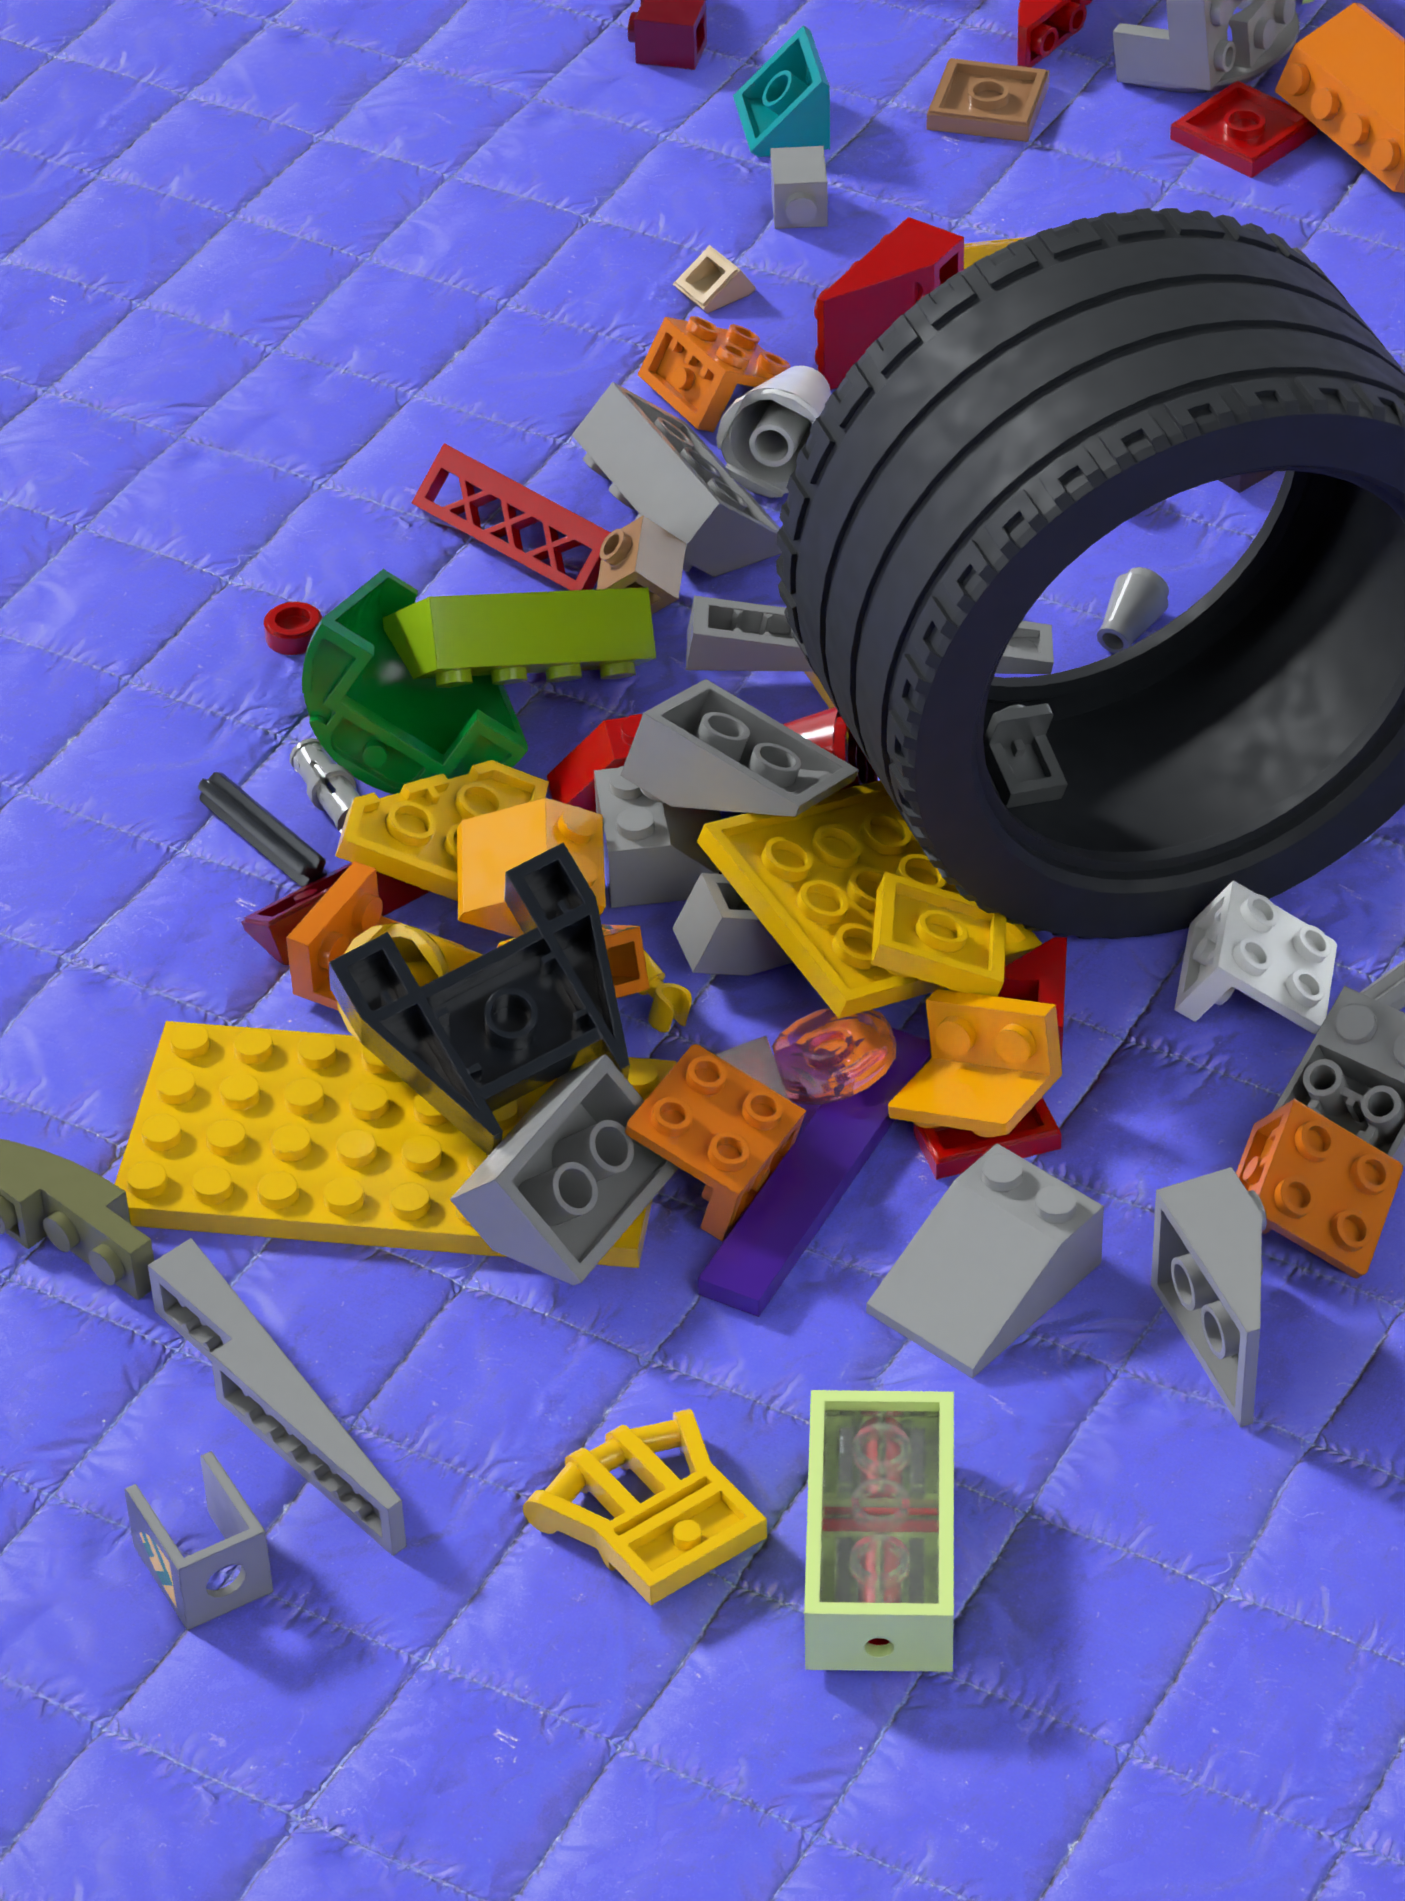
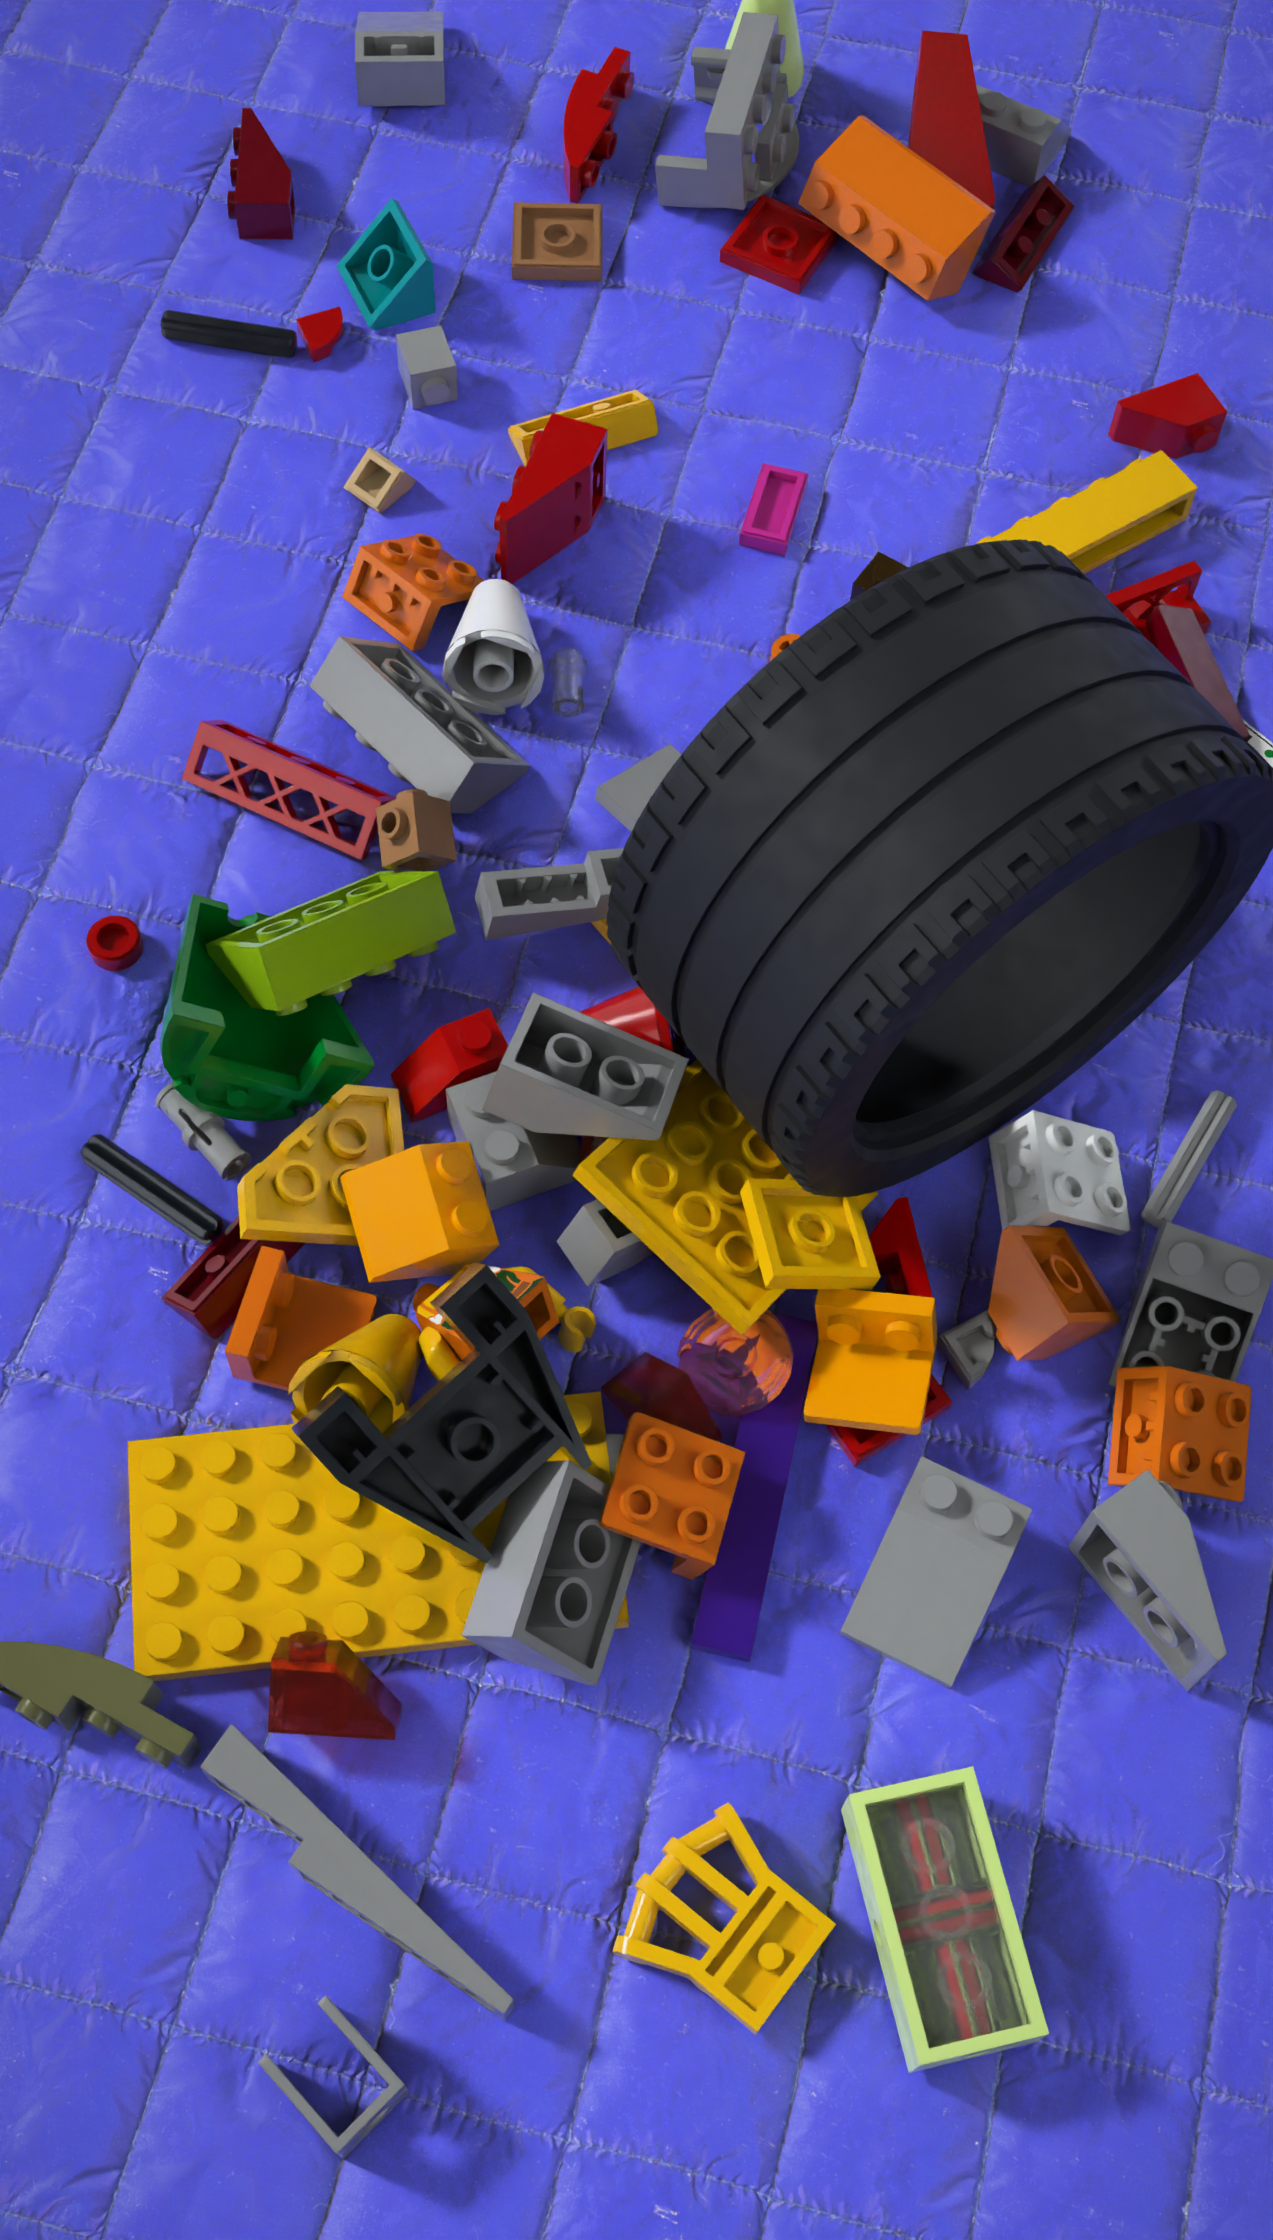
camera: 20 degrees left, 20 degrees up
none -> black axle [161,310,297,358]
none -> clear red slope [268,1631,402,1740]
none -> red tile [296,306,344,363]
none -> light grey tile [937,1310,996,1390]
none -> orange slope [988,1225,1122,1361]

